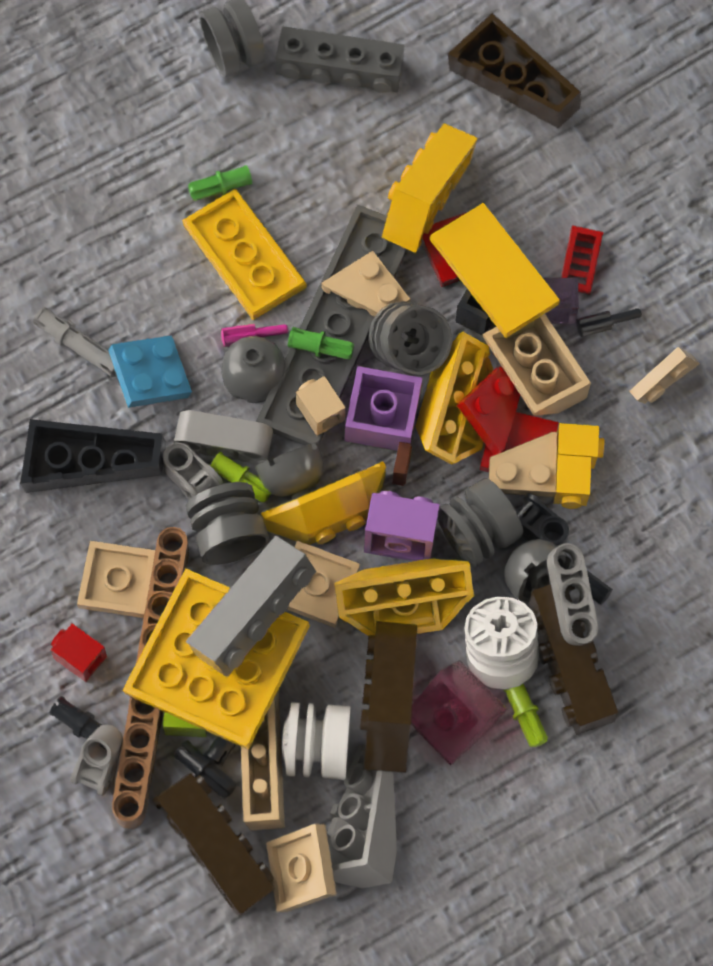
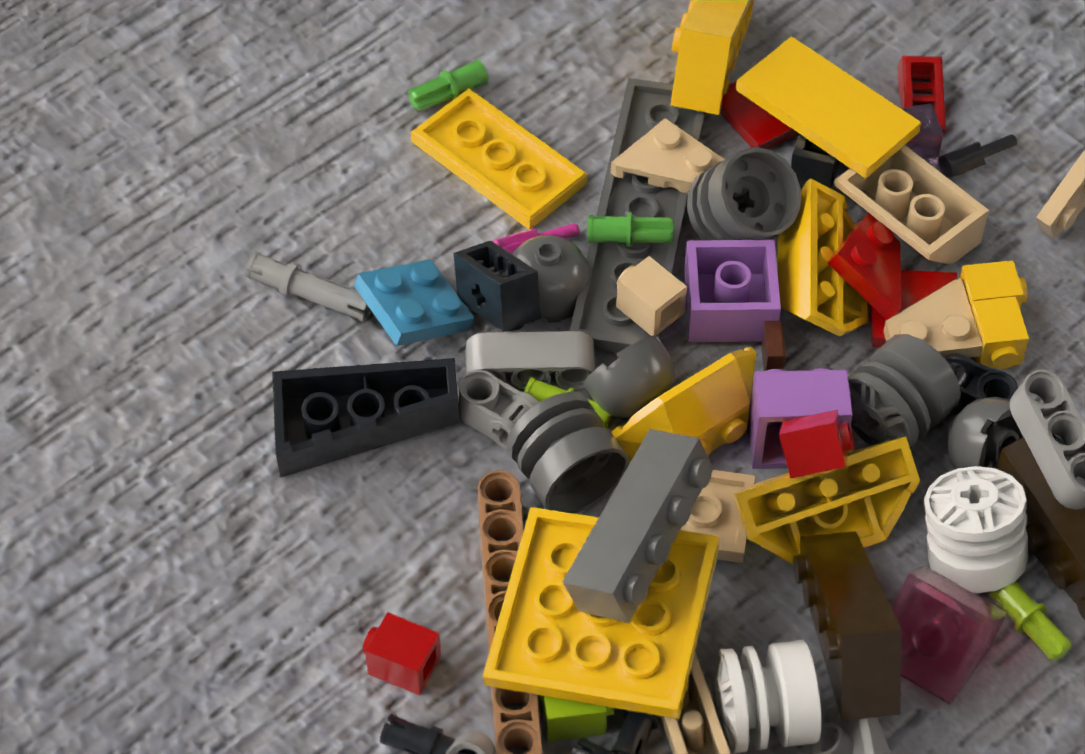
camera: 10 degrees left, 15 degrees down
tan plate [77,541,155,618] -> none
none -> black brick [453,240,541,332]
none -> red brick [779,409,855,479]

